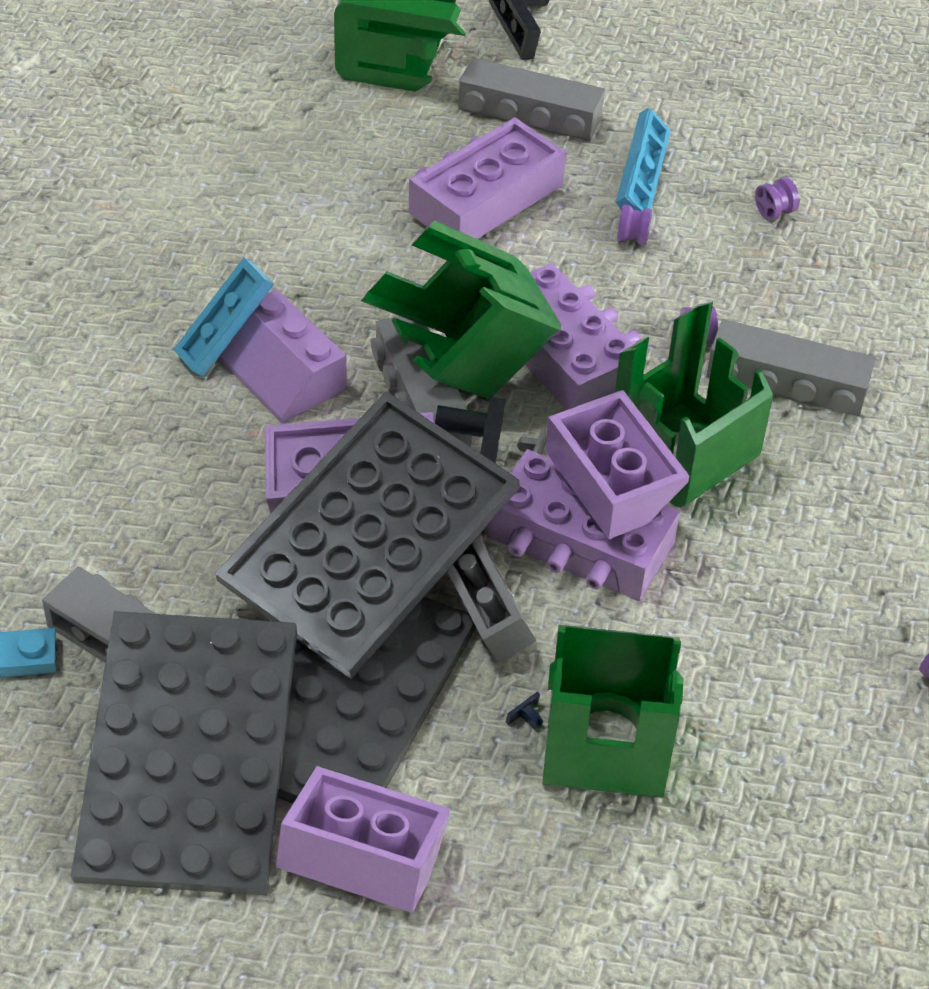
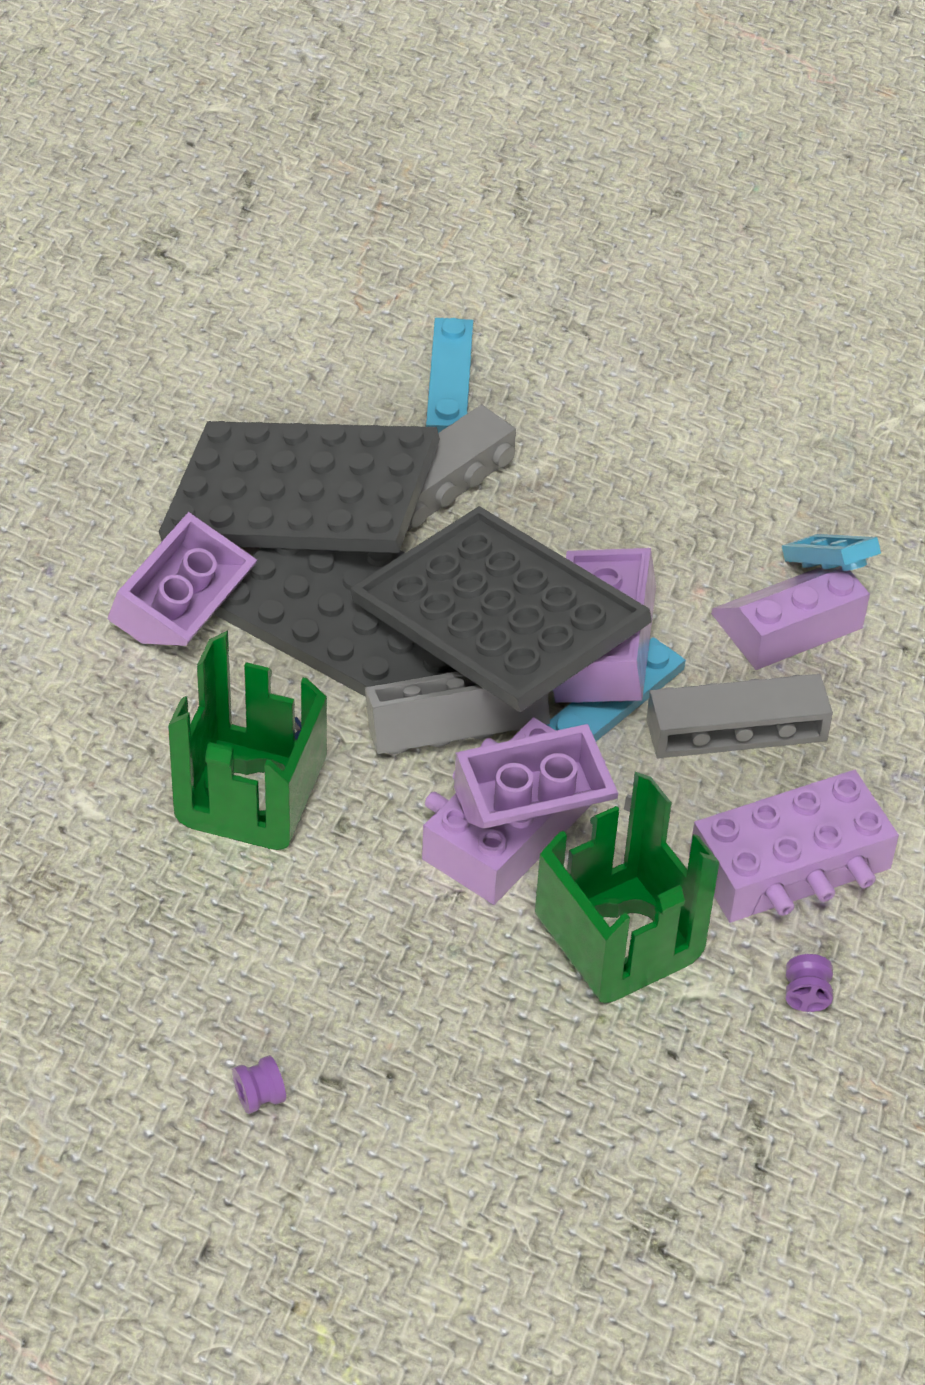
camera: 100 degrees right, 0 degrees up
green piece [361,220,561,399] -> none
black piece [435,396,506,464] -> none
light grey brick [706,319,876,417] -> none

